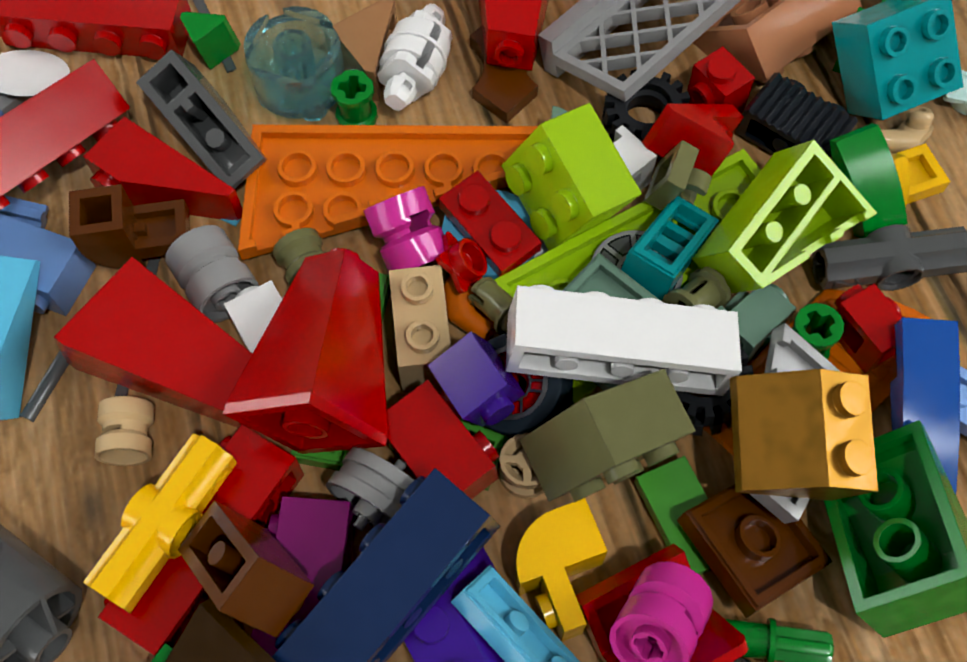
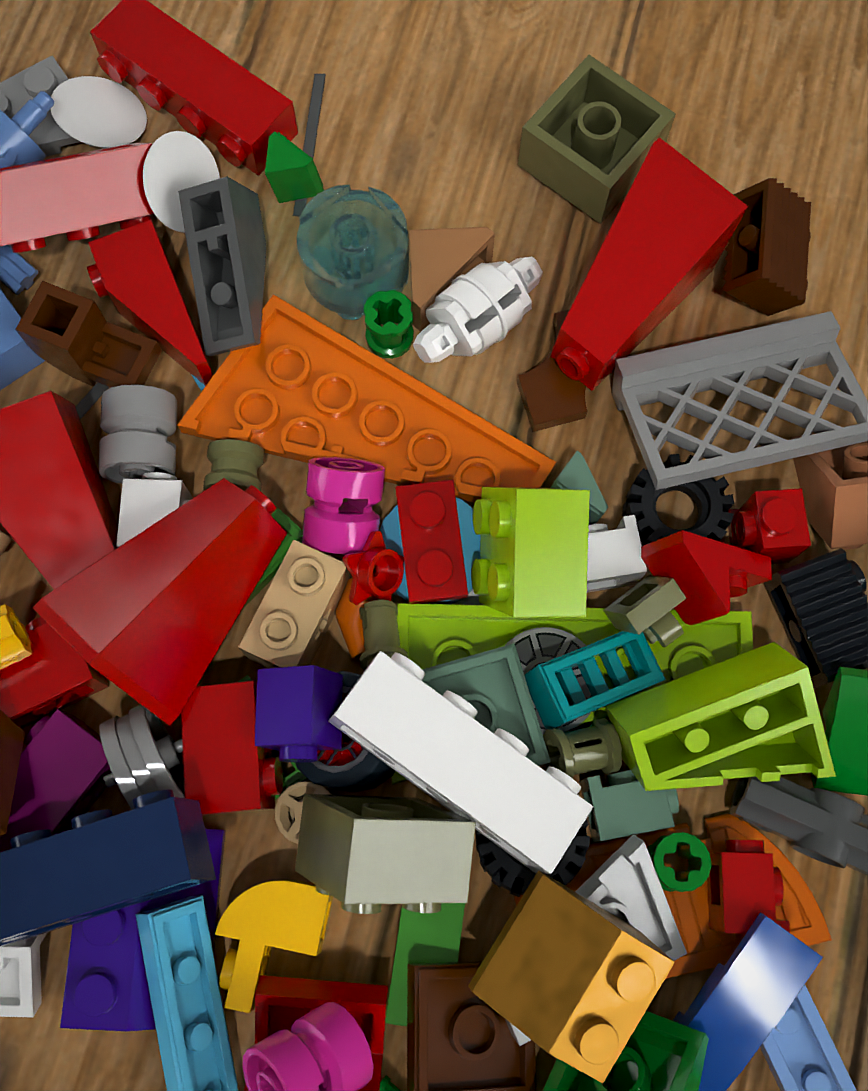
camera: 30 degrees right, 10 degrees up
none -> white sticker [143,131,220,233]

